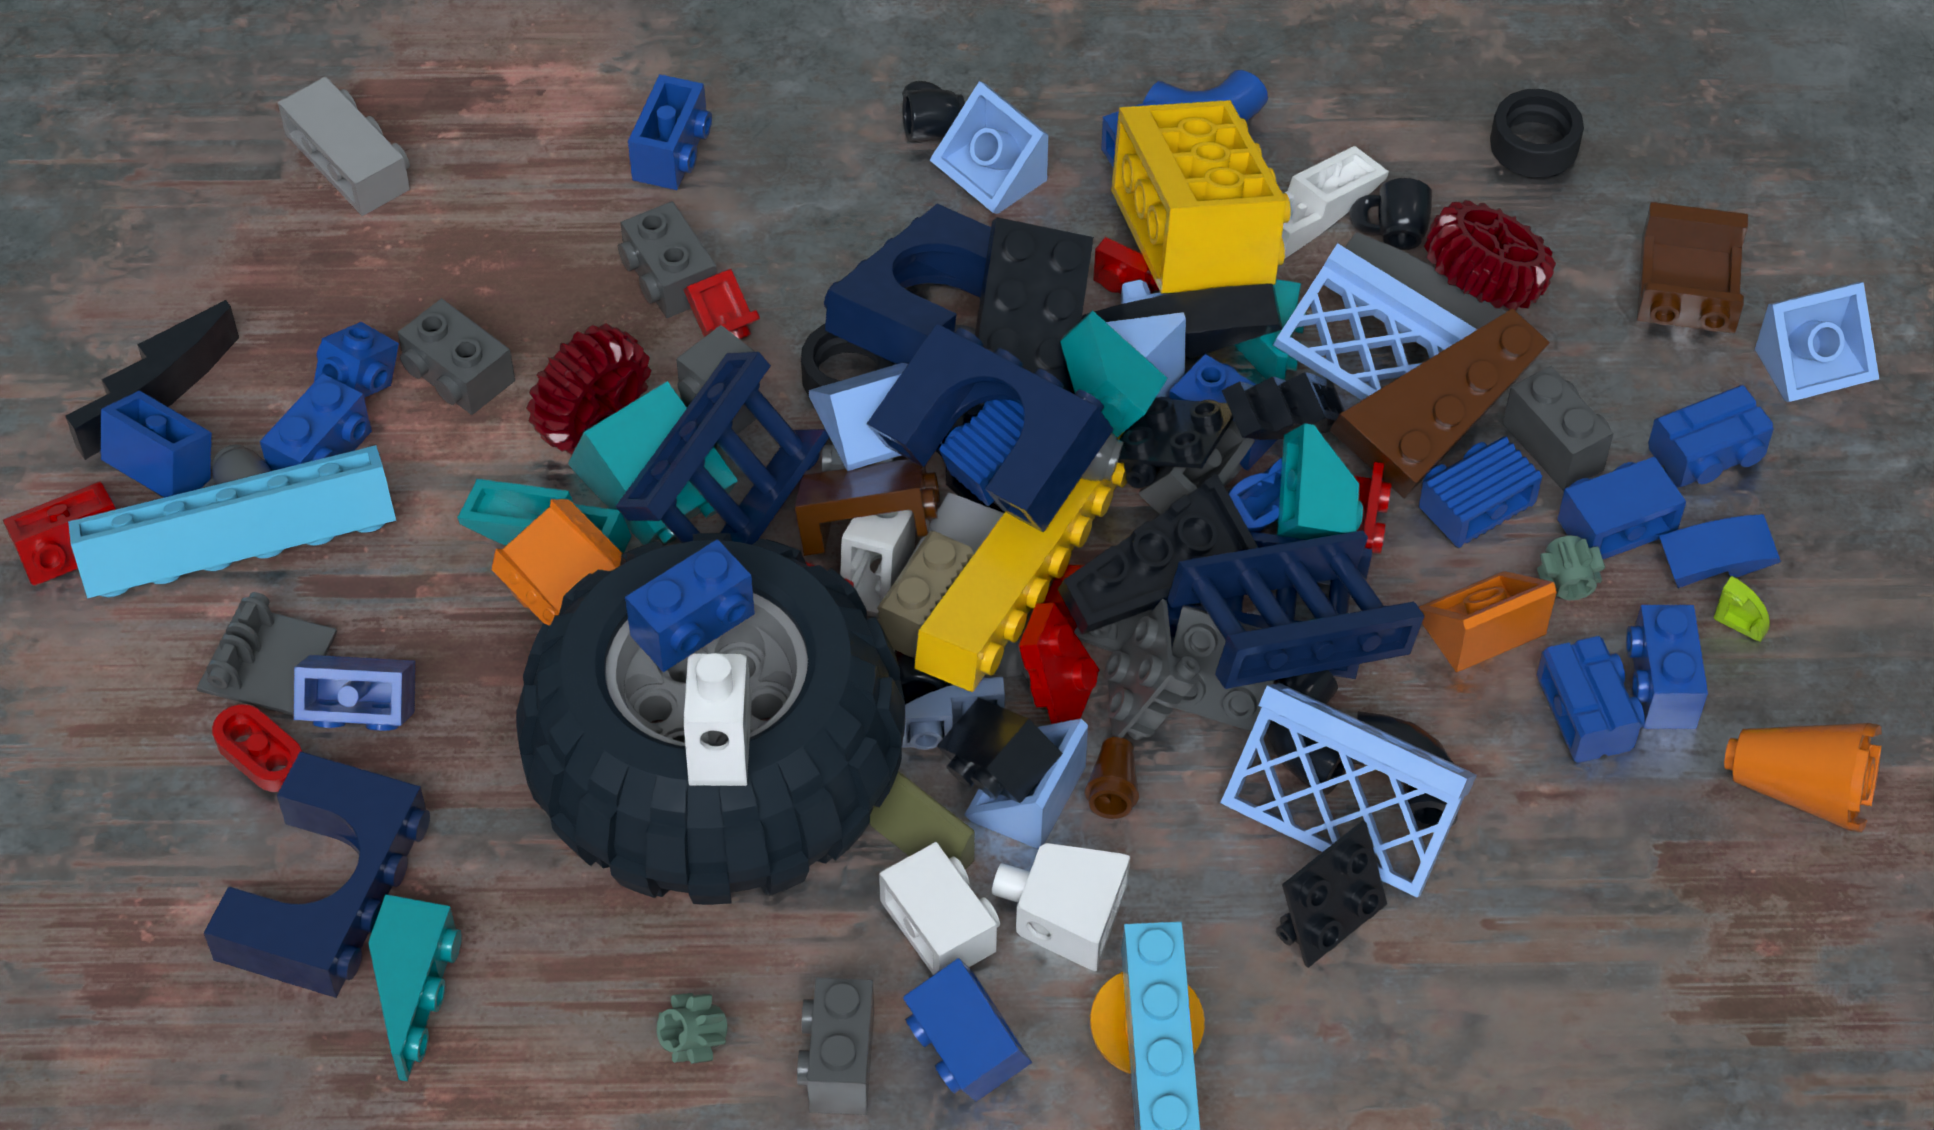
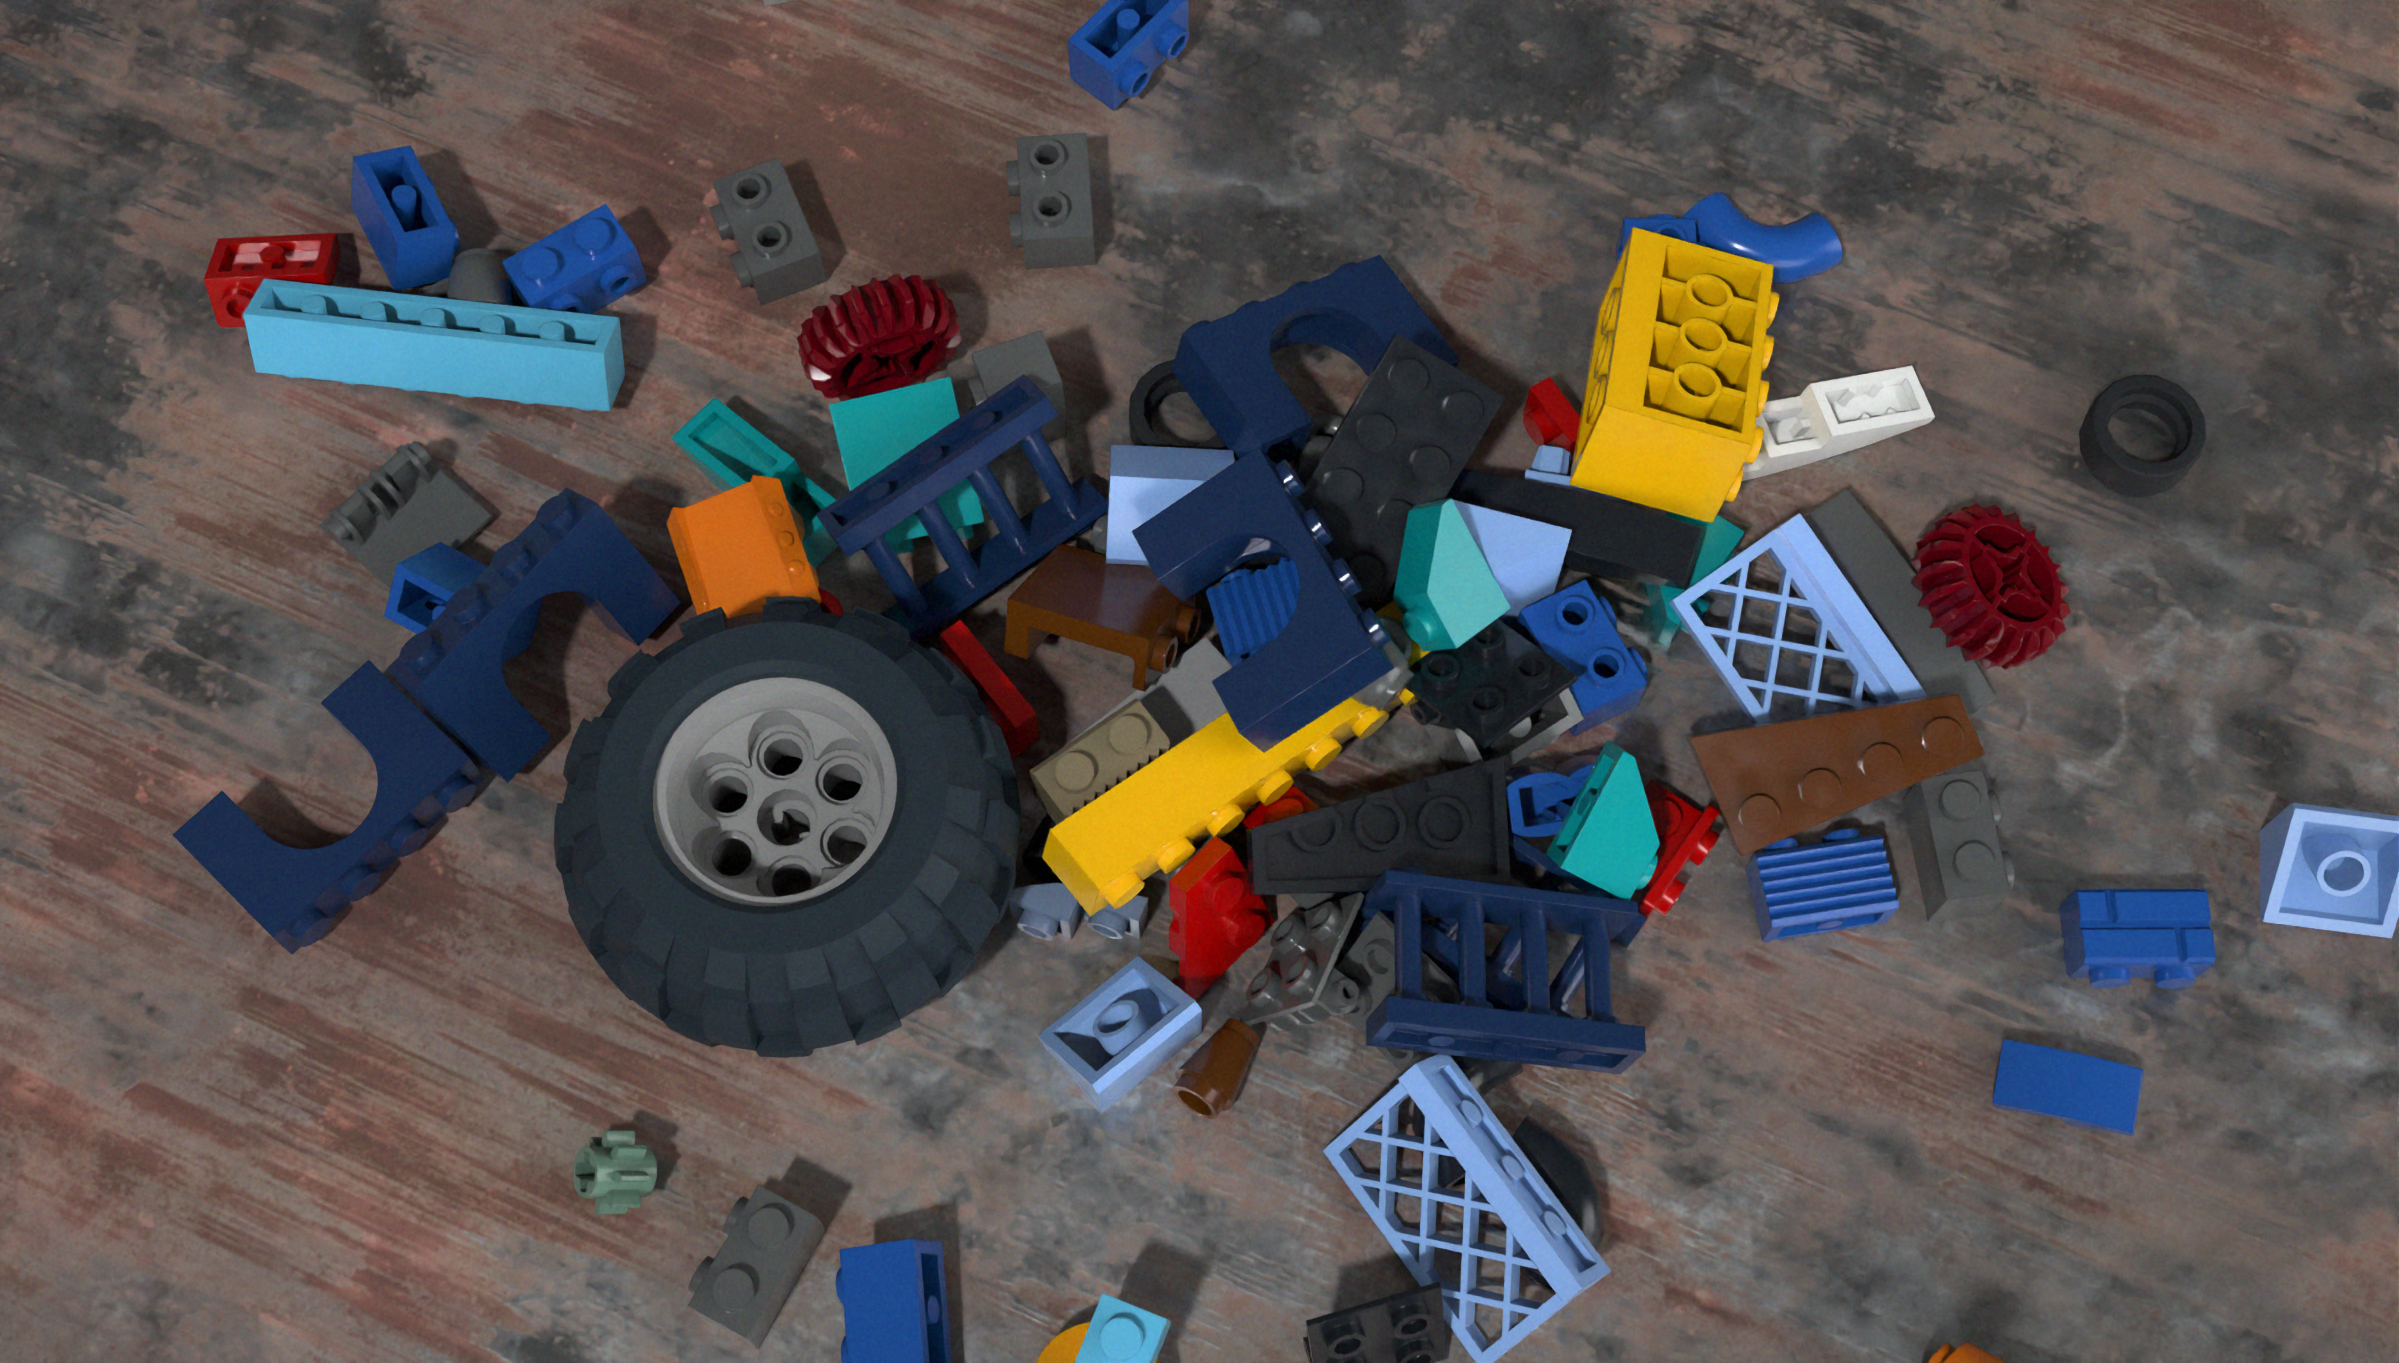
camera: 25 degrees right, 15 degrees up
black slope [65,300,239,460] -> none
red plate [212,704,302,792] -> none
blue brick [314,322,399,398] -> none
teal slope [368,894,462,1082] -> none
blue brick [625,539,755,672] -> none
red bracket [683,269,760,340] -> none
white torso [684,653,752,786] -> none
white torso [840,510,916,618] -> none
olive slope [870,771,975,869] -> none
white brick [879,842,1000,975] -> none
black piece [902,81,965,141] -> none
light blue slope [930,81,1049,214] -> none
black brick [937,697,1063,803] -> none
white torso [992,843,1130,971] -> none
black slope [1222,372,1345,440] -> none
black piece [1350,178,1432,250] -> none
orange slope [1419,571,1557,673] -> none
blue brick [1536,636,1645,763] -> none
sand green gear [1537,535,1605,601] -> none
blue brick [1557,456,1686,560] -> none
blue brick [1626,605,1708,729] -> none
reddish brown panel [1637,202,1748,333] -> none
lime tile [1714,576,1770,642] -> none
none -> dark blue arch [387,487,681,783]

